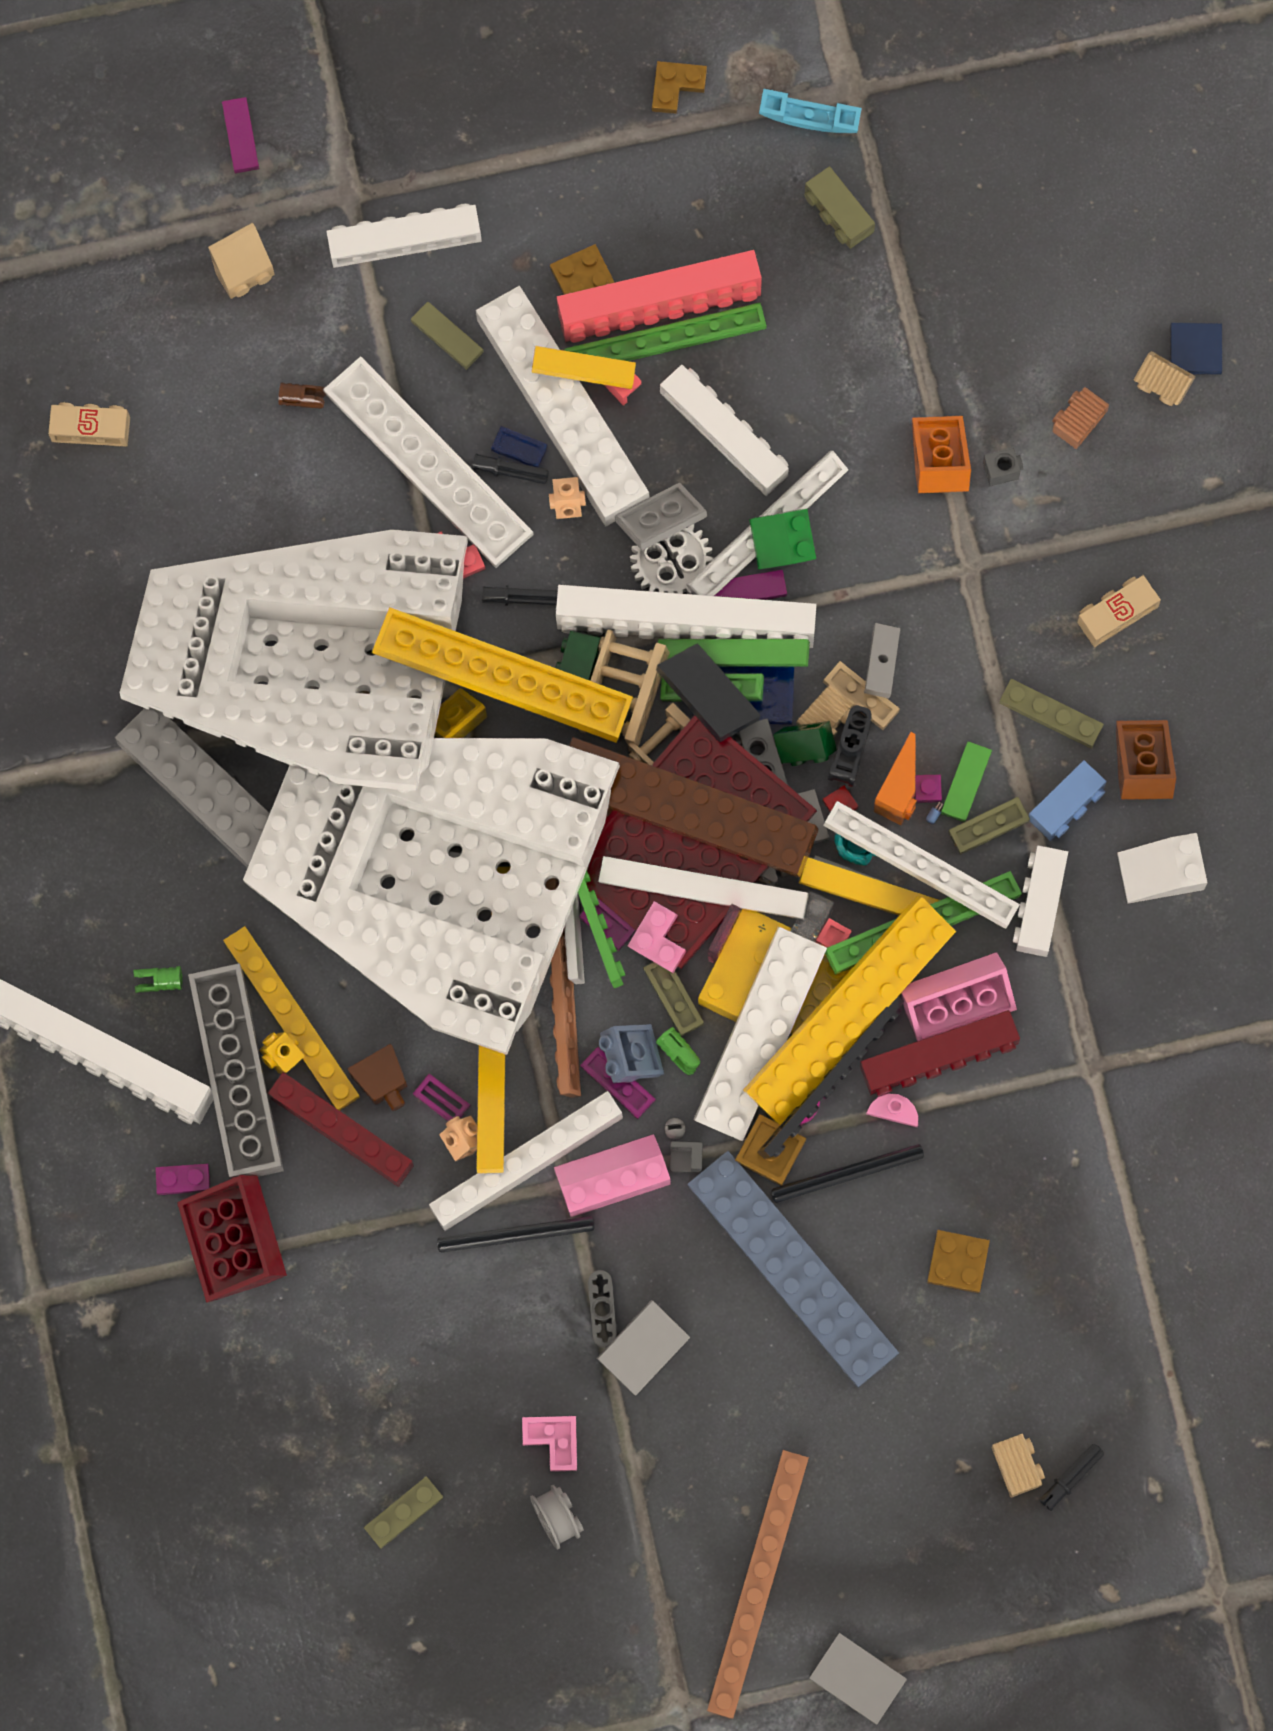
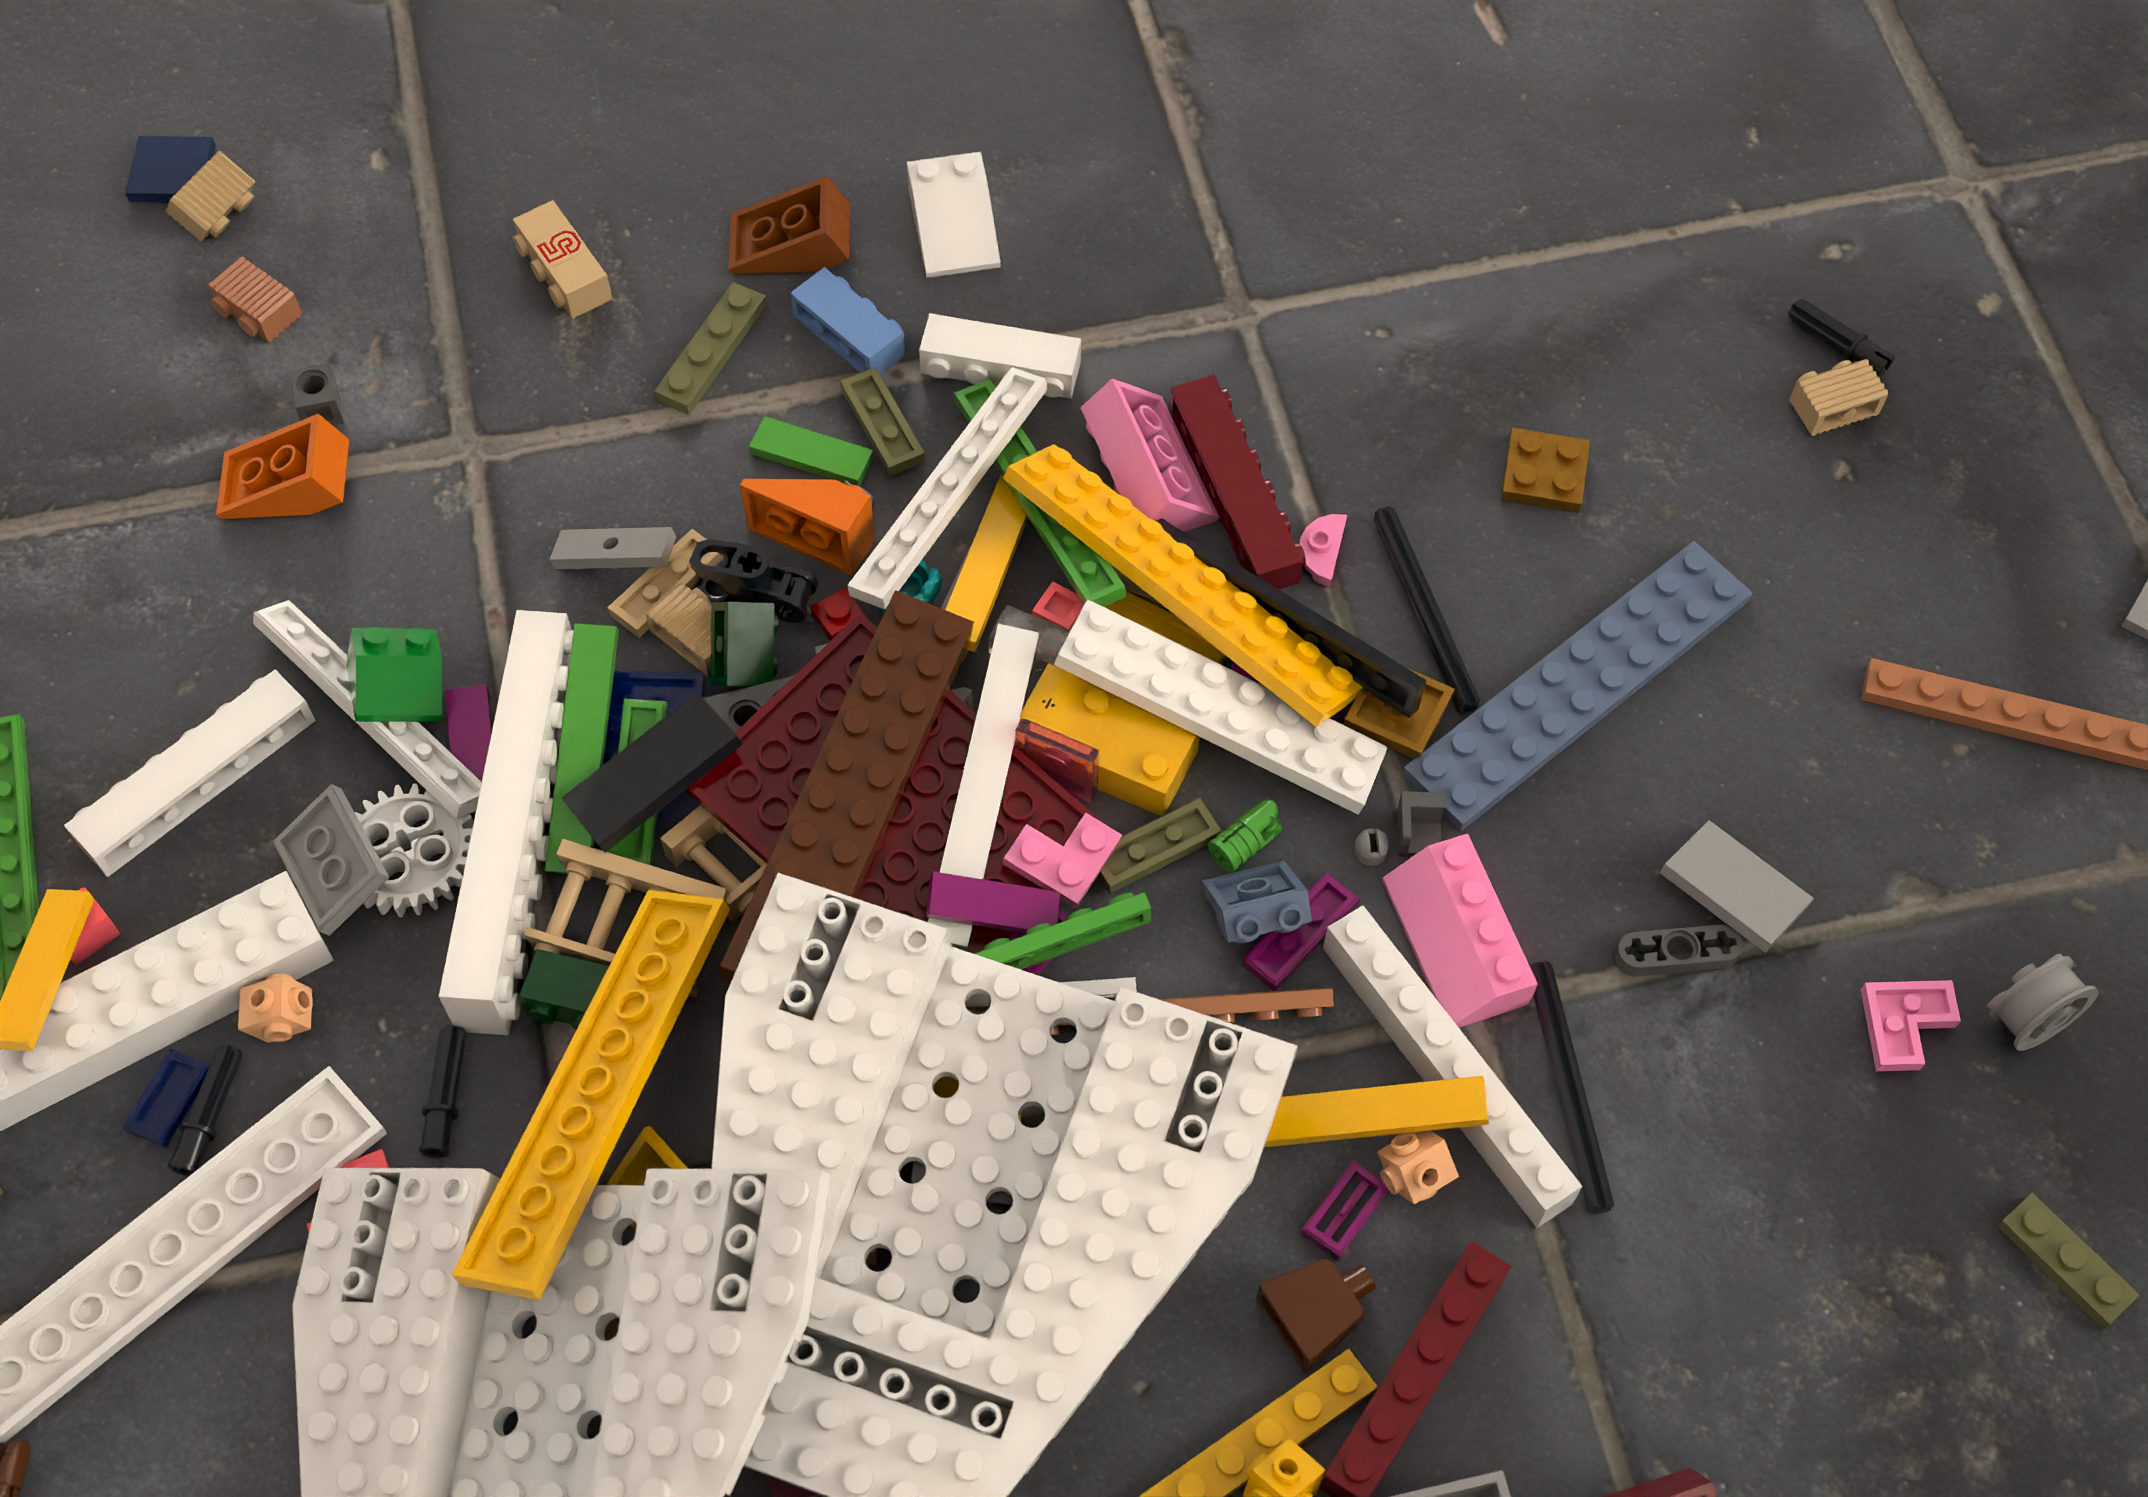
camera: 95 degrees left, 15 degrees down
none -> magenta tile [926,871,1060,934]

